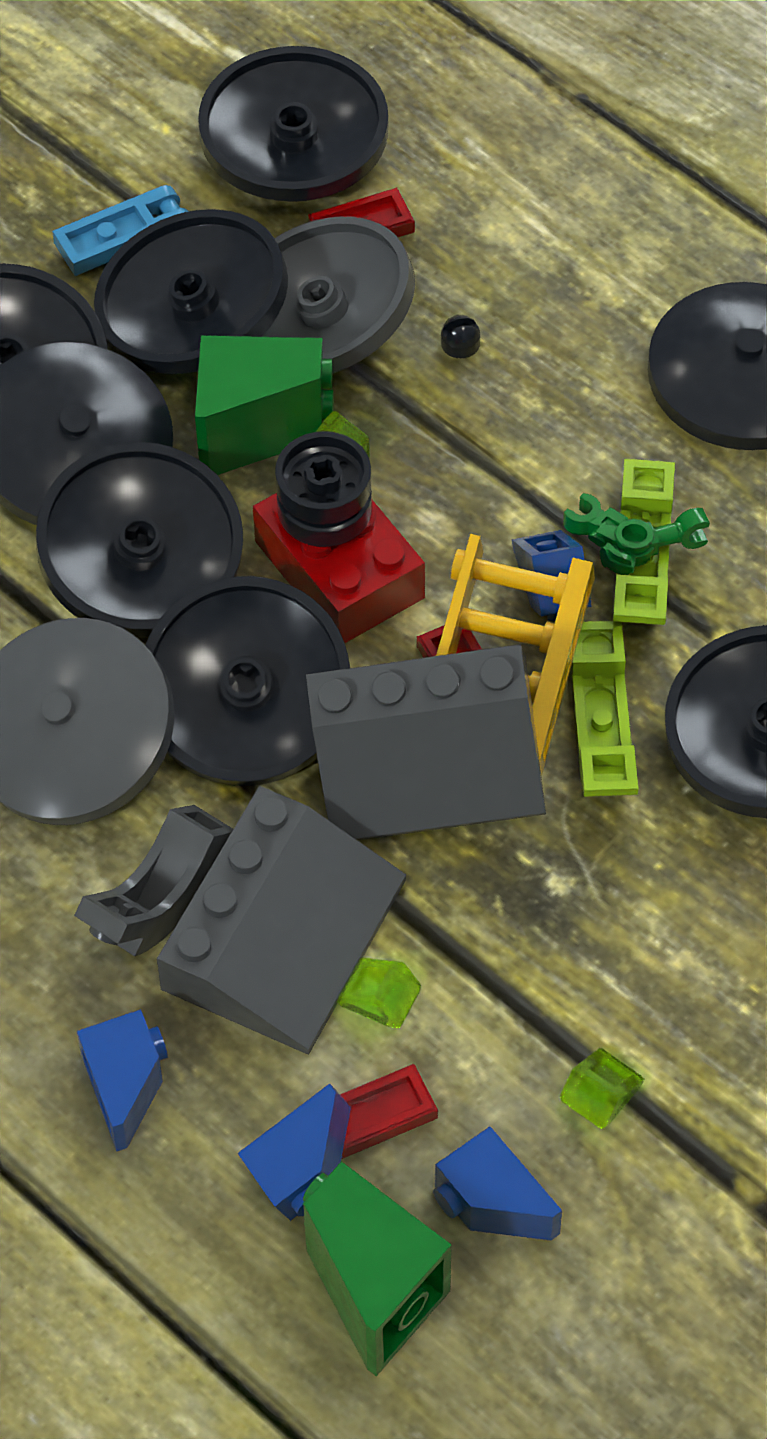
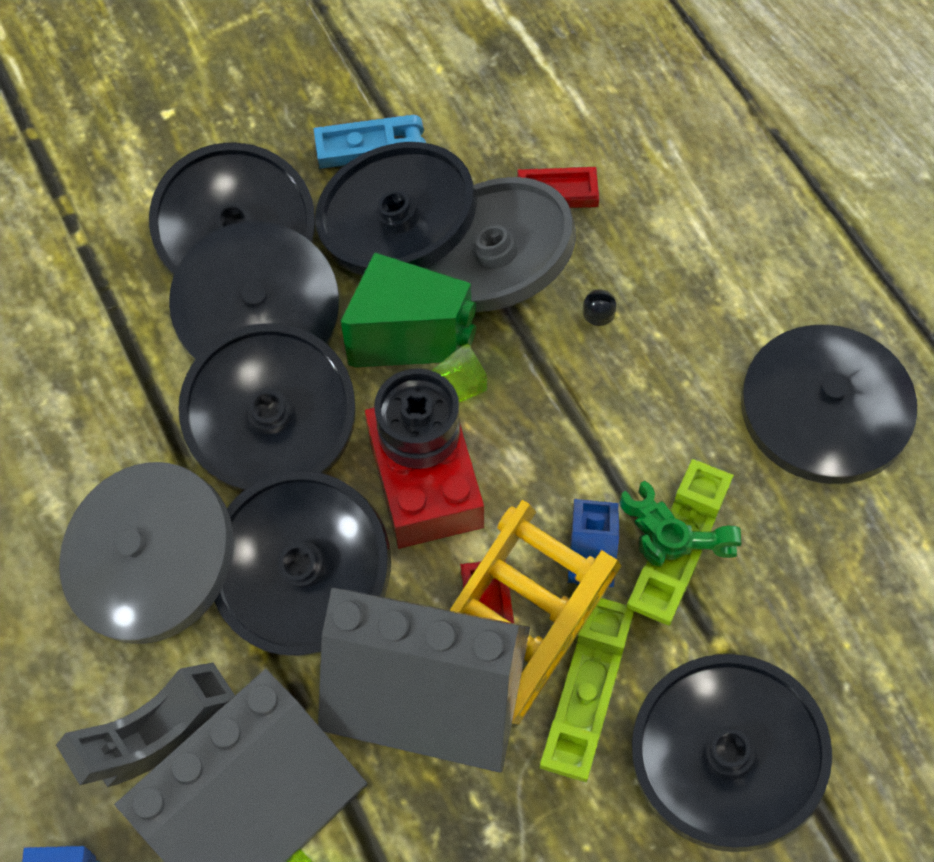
camera: 20 degrees right, 5 degrees up
black dish [198,46,388,202] -> none

